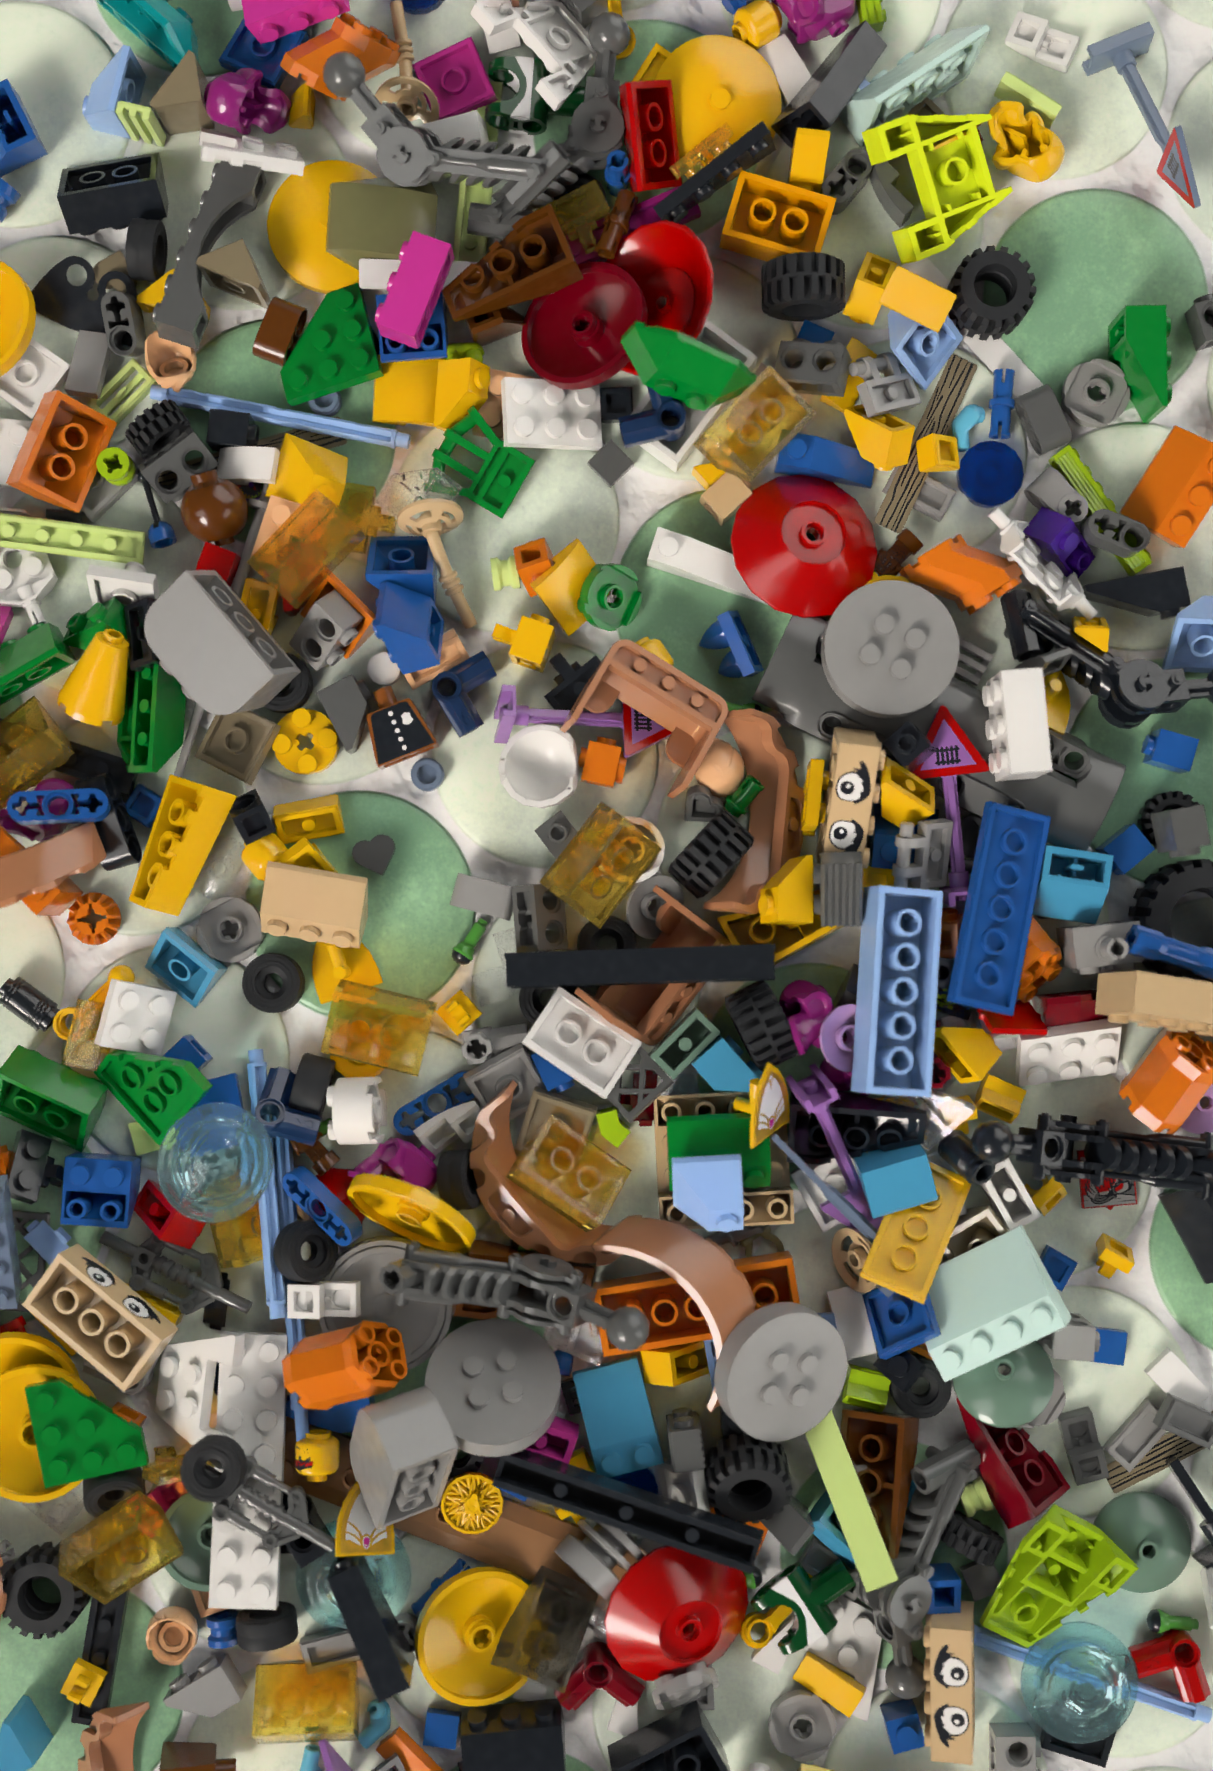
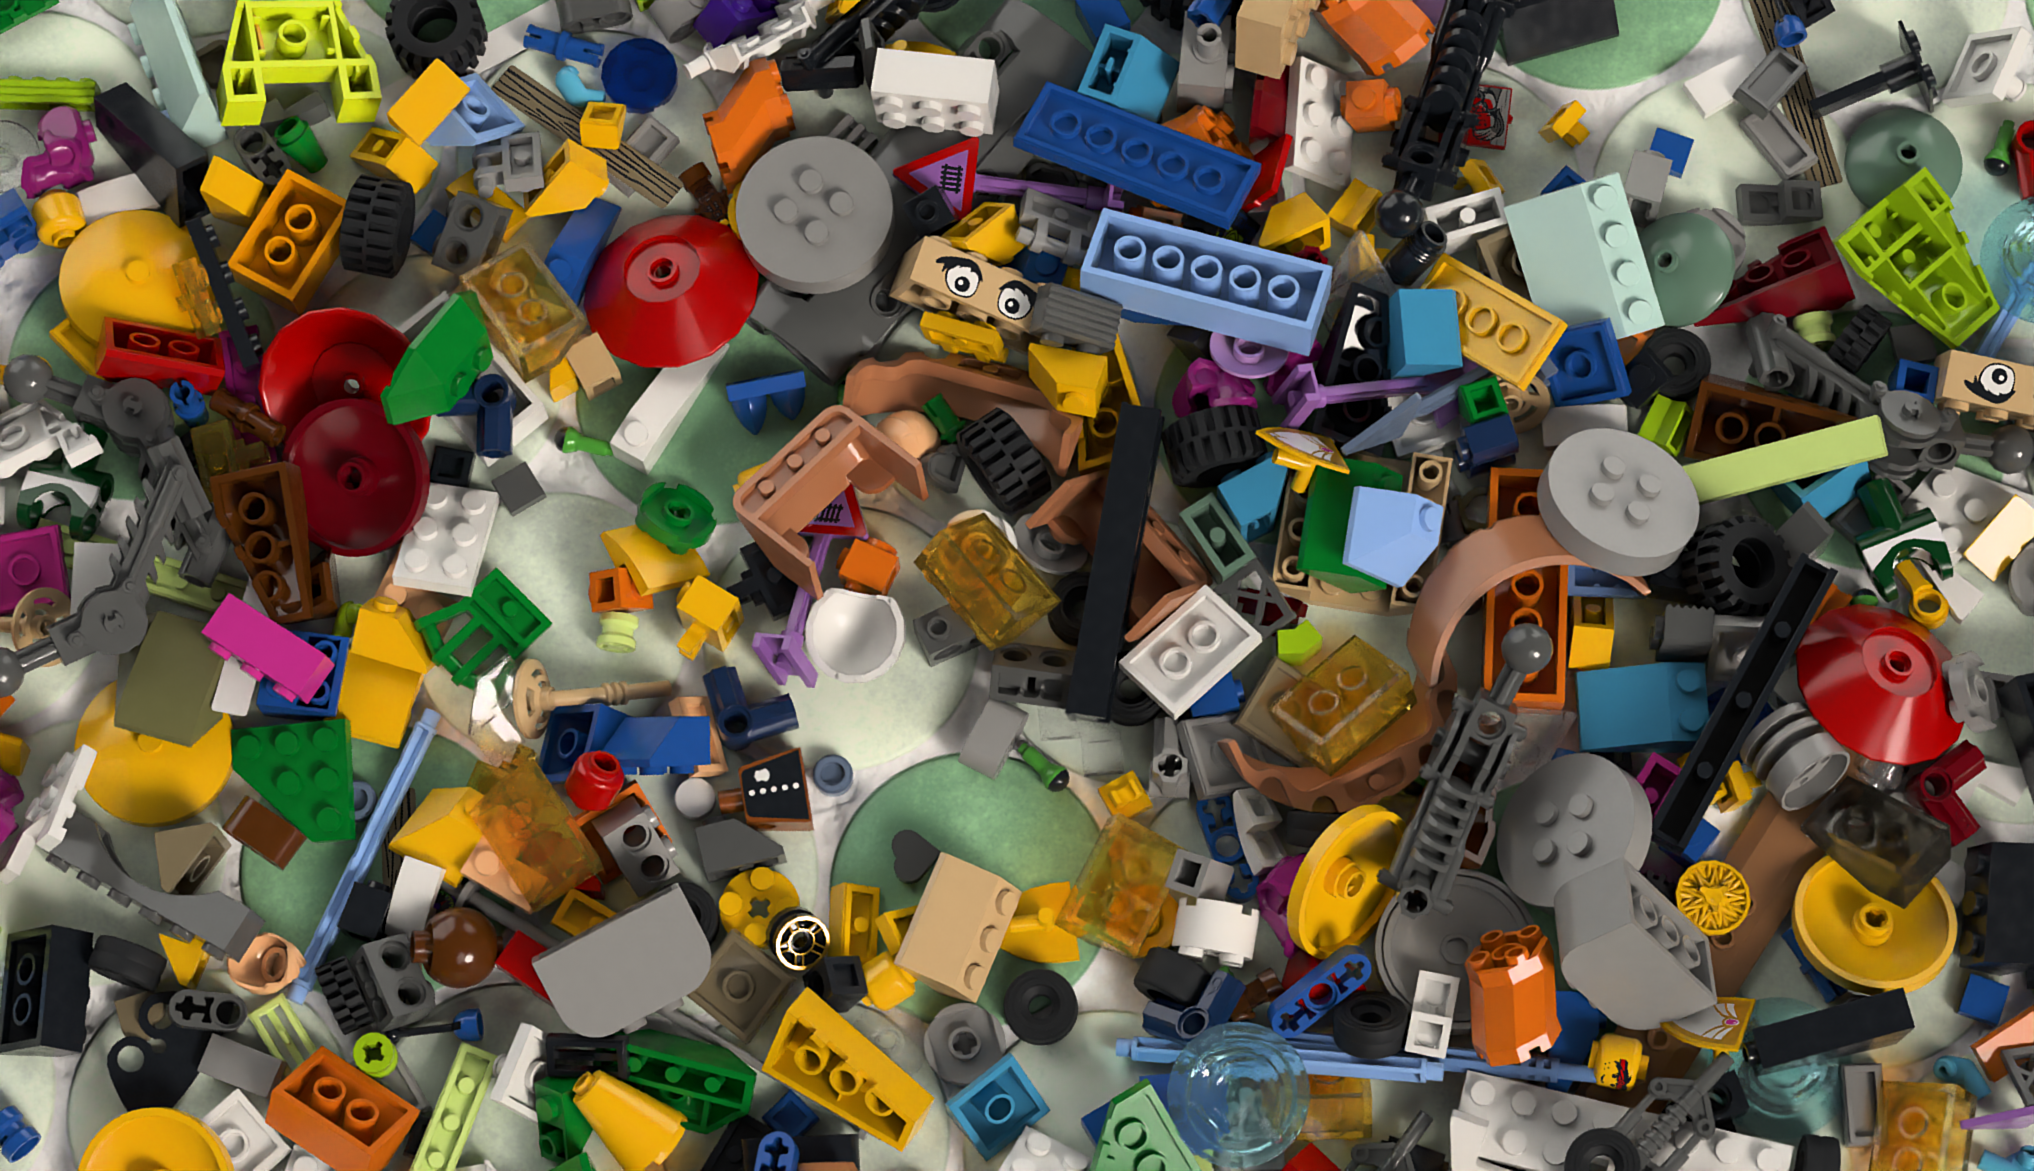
camera: 75 degrees left, 15 degrees down
none -> green cone [274,116,328,174]
none -> bright green piece [554,426,613,456]
none -> red head [565,750,625,811]
none -> black wheel [766,906,830,971]
none -> light grey brick [1165,848,1235,902]
none -> orange brick [1340,79,1402,133]
none -> dark blue brick [1452,414,1519,479]
none -> green slope [1458,376,1509,425]

